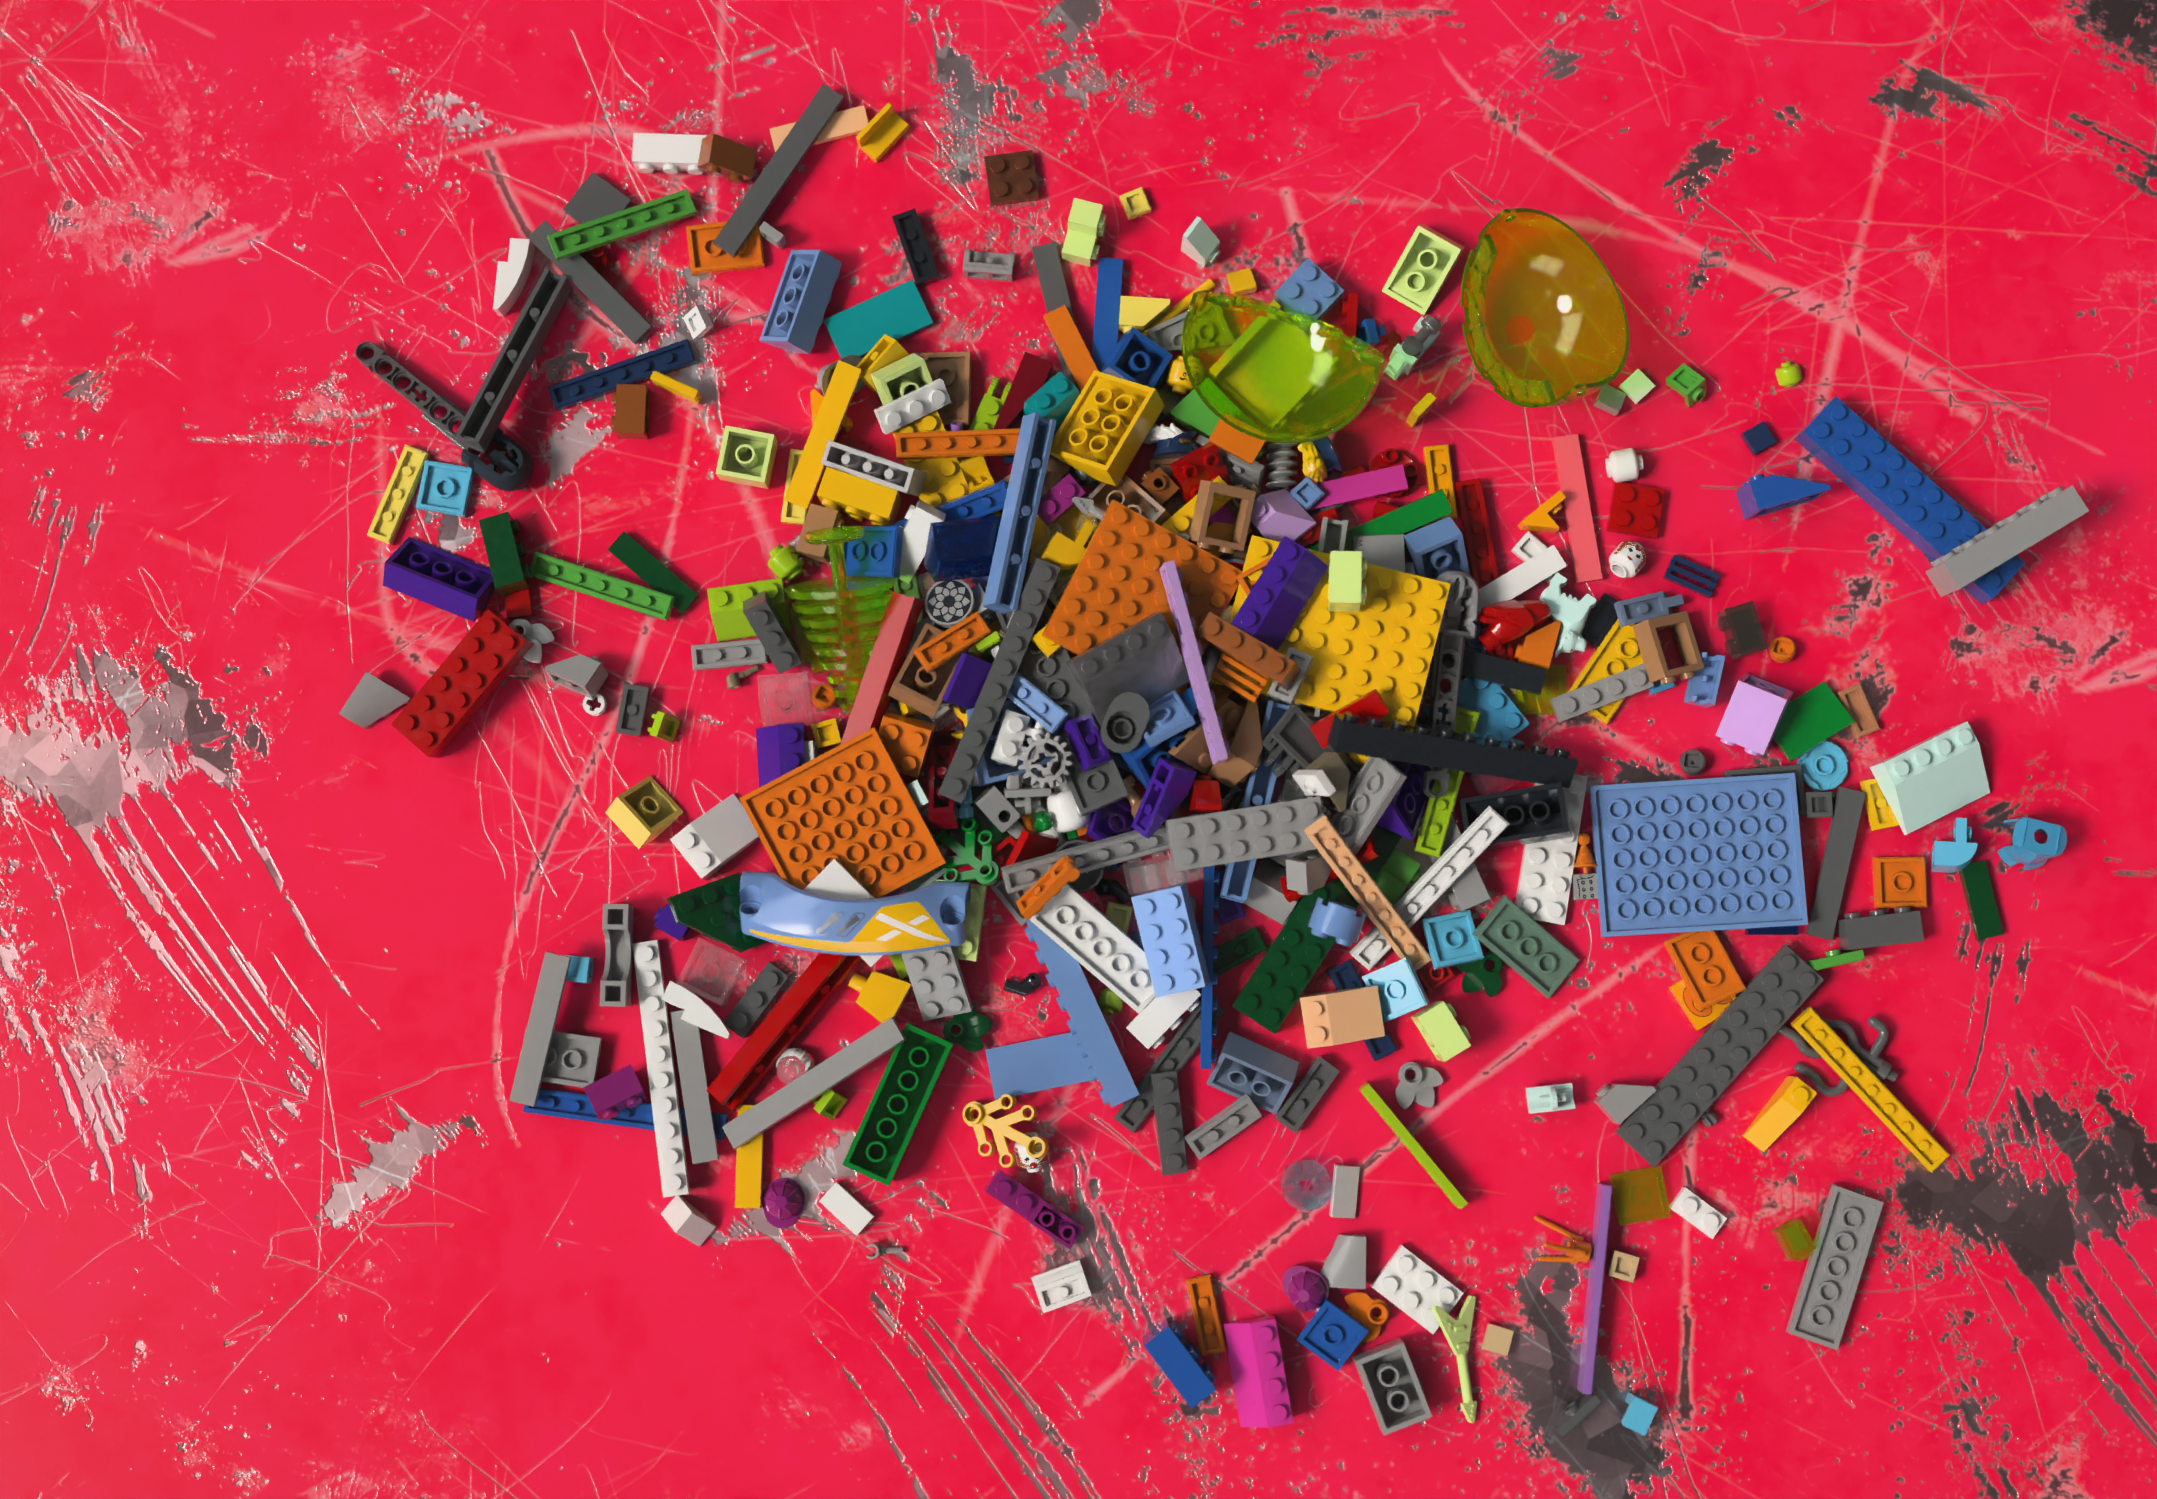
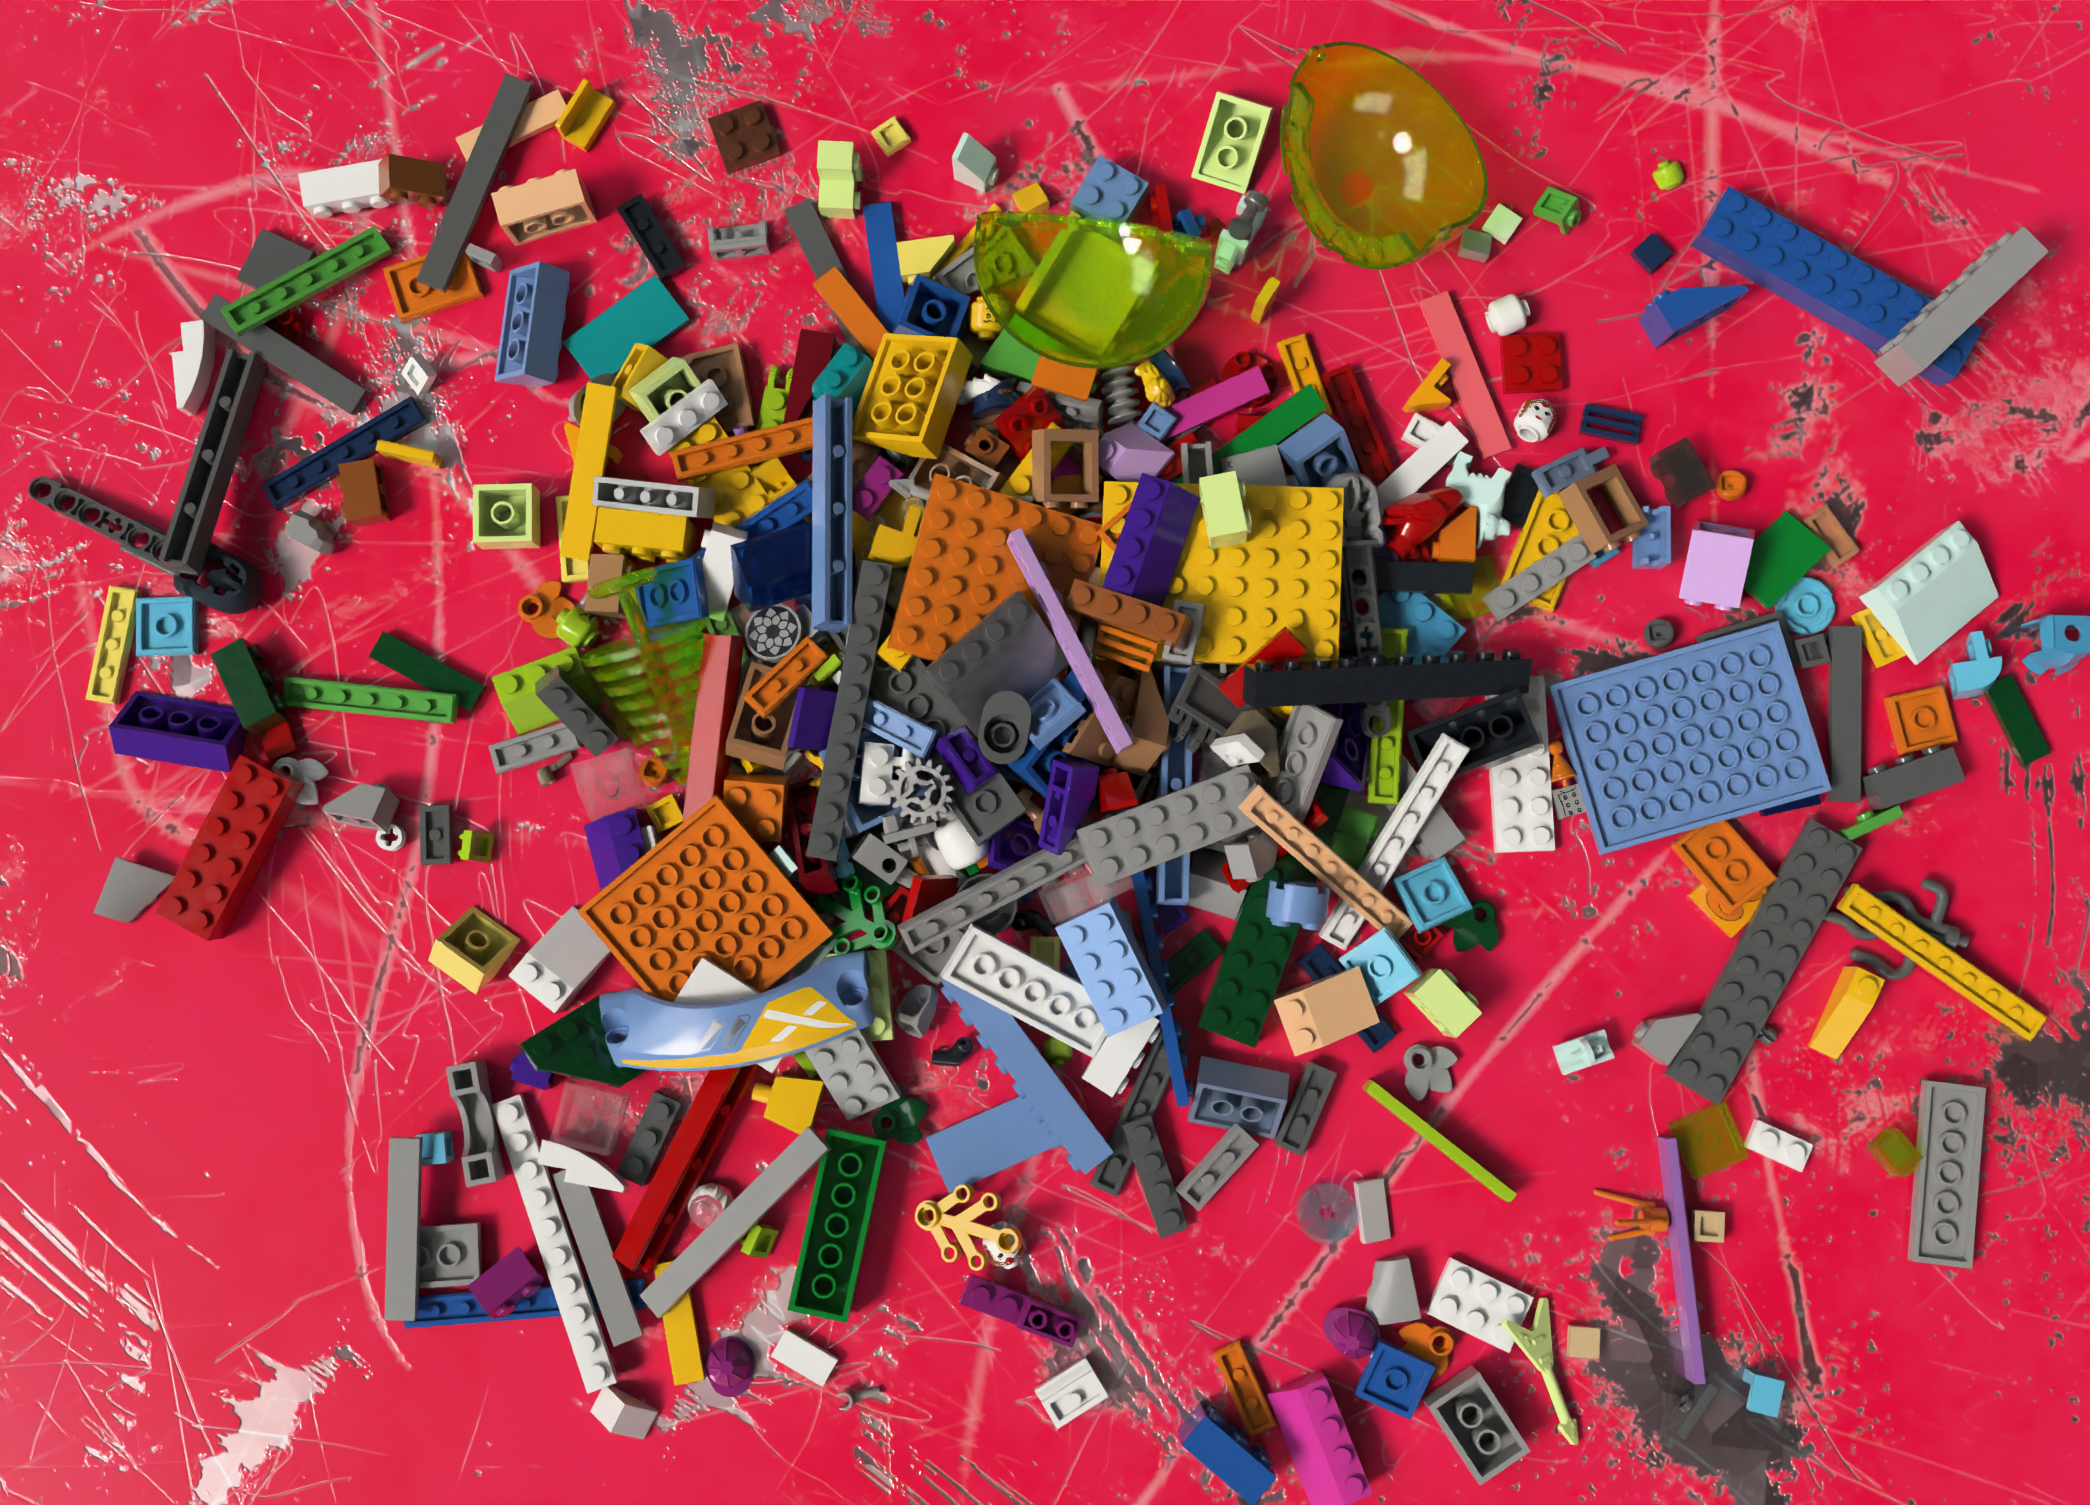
camera: 15 degrees left, 0 degrees up
orange plate [1016,855,1080,920] -> none
green arm [1034,811,1054,833] -> none
sand green tile [1472,895,1580,999] -> none
none -> light grey rock [284,509,335,556]
none -> light nougat brick [491,169,597,246]
none -> orange plate [518,581,575,639]
none -> light grey rock [894,984,938,1038]

